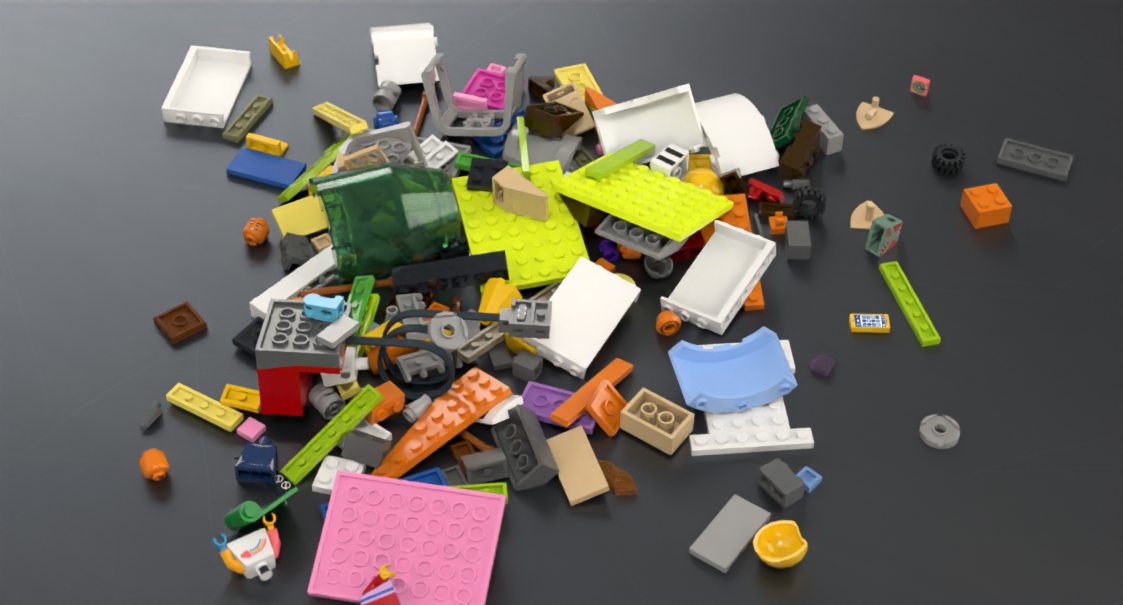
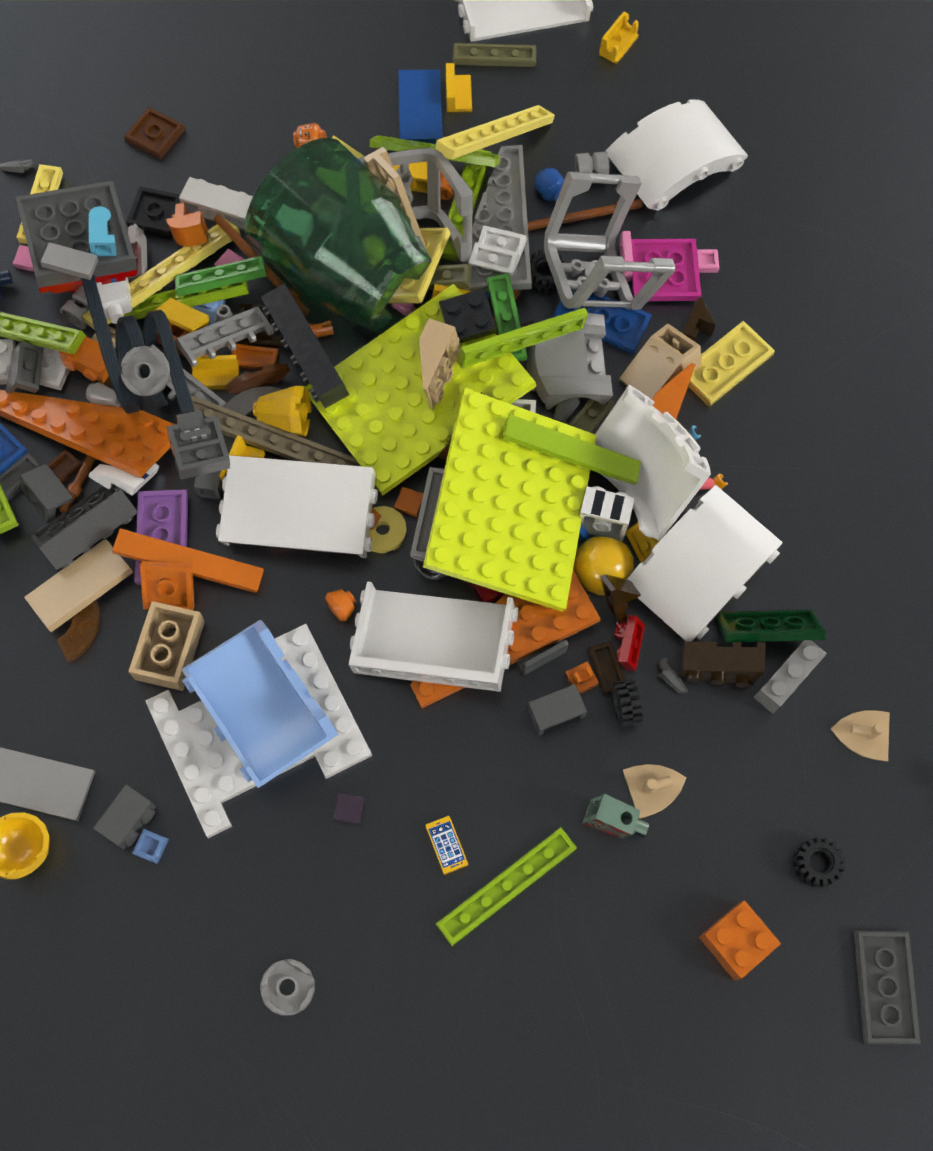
camera: 65 degrees right, 25 degrees up
dark brown slope [524,101,584,139] -> none

